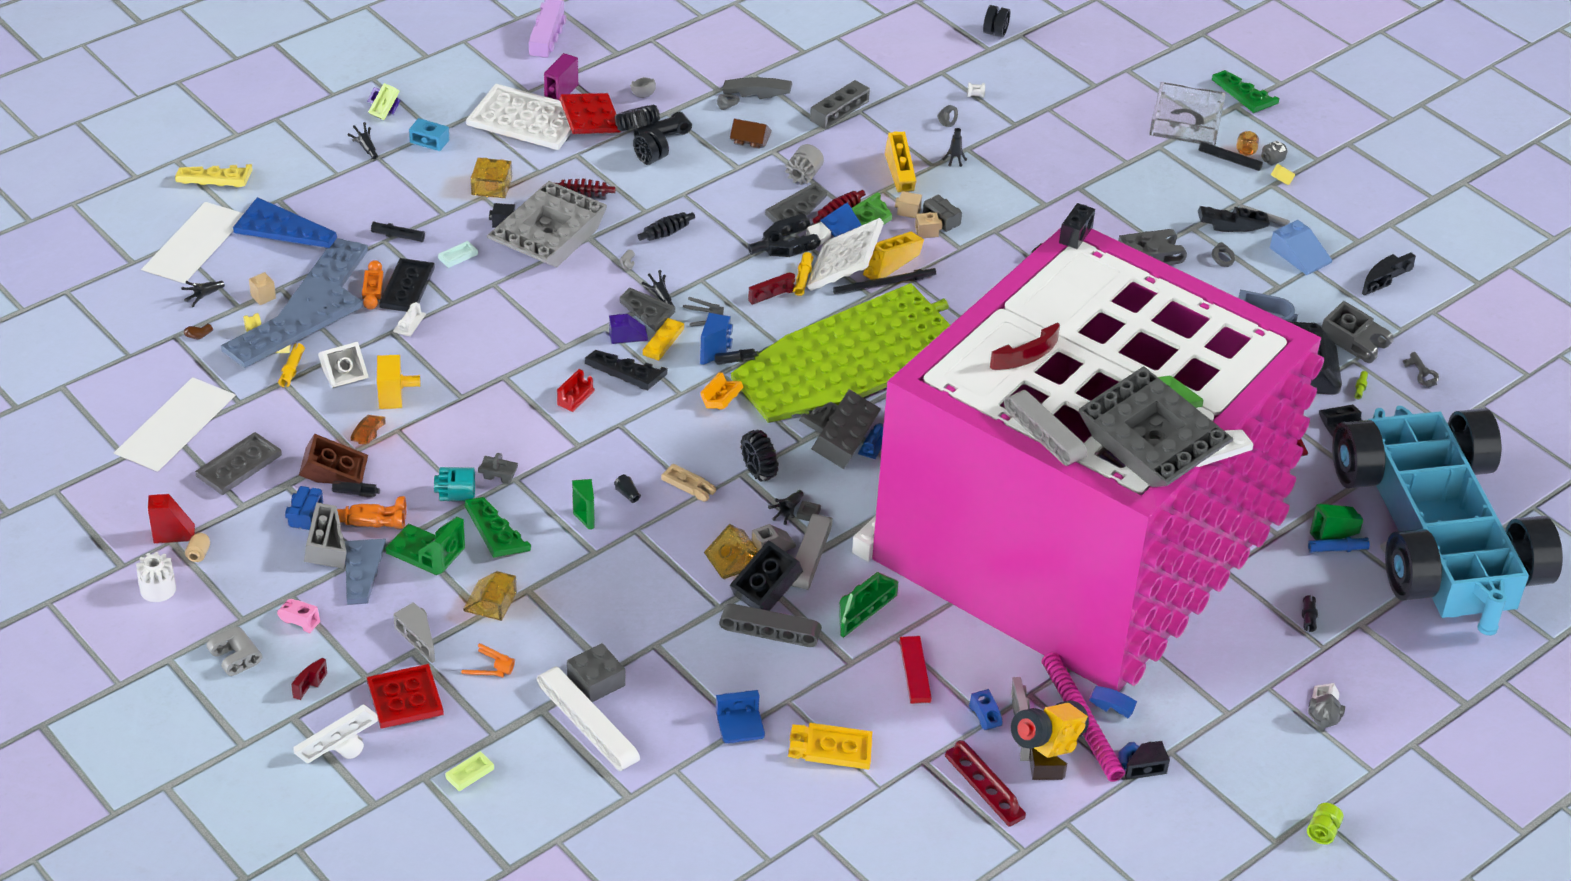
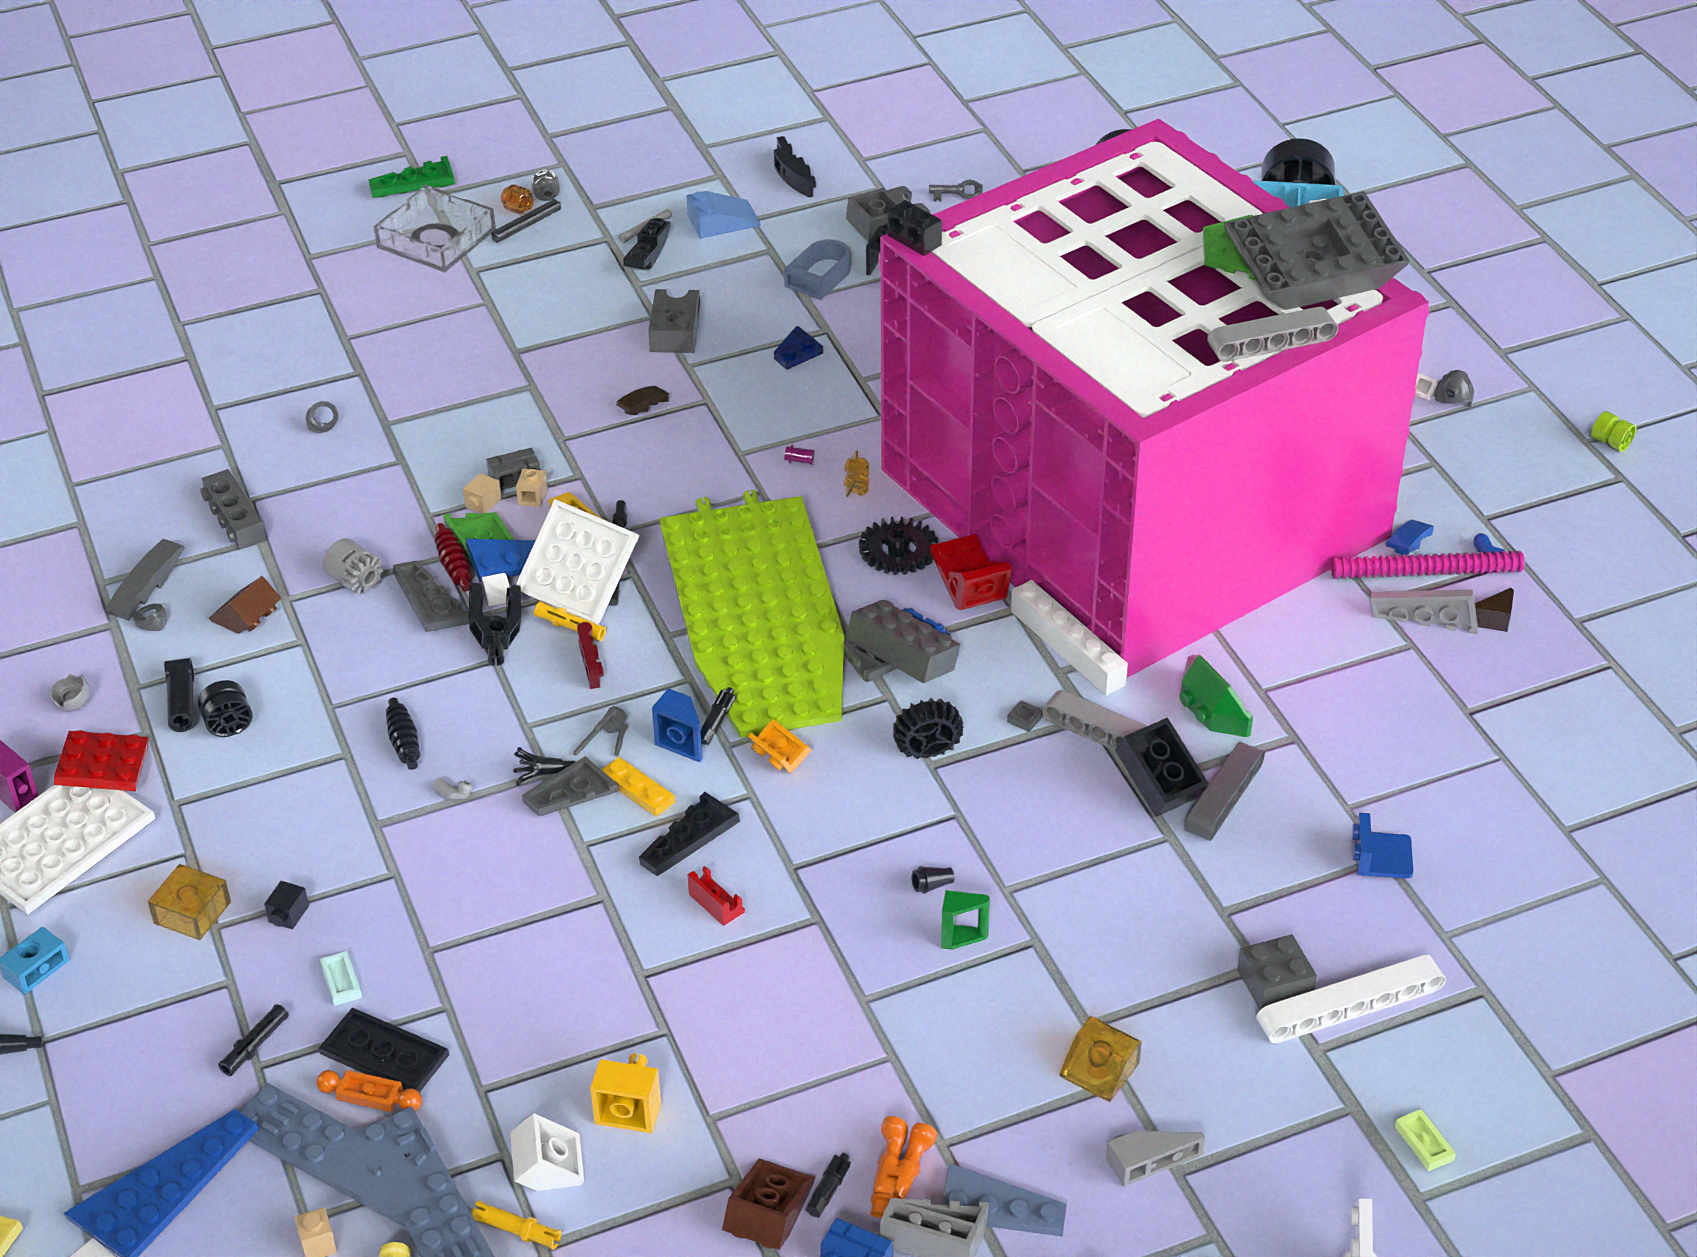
camera: 70 degrees left, 0 degrees up
clear orange slope [351,415,386,444] -> none
red plate [367,664,444,729] -> none
green bracket [386,517,465,575] -> none
white hinge [393,302,426,337] -> none
teal gear [434,467,475,501] -> none
orange plant [461,643,515,678] -> none
green wing [464,497,531,558] -> none
dark grey hips [478,453,518,484] -> none
light grey slope [487,181,607,267] -> none
dark red piece [553,178,616,197] -> none
dark purple slope [609,314,648,344] -> none
black gear [615,104,660,131] -> none
tan hinge [661,464,716,502] -> none
clear yellow slope [704,524,759,579] -> none
light grey slope [751,524,796,554] -> none
black piece [768,490,804,525] -> none
yellow tile [788,723,873,770] -> none
yellow slope [884,131,916,192] -> none
red tile [899,636,932,704] -> none
black piece [942,128,967,167] -> none
dark red piece [945,740,1026,827] -> none
white bush [967,82,985,98] -> none
blue leg [969,689,1003,730] -> none
black wheel [983,5,1011,37] -> none
dark red slope [990,322,1060,370] -> none
brick [1011,701,1089,758] -> none
black slope [1125,741,1170,780] -> none
dark grey piece [1211,242,1235,267] -> none
light yellow slope [1271,164,1295,185] -> none

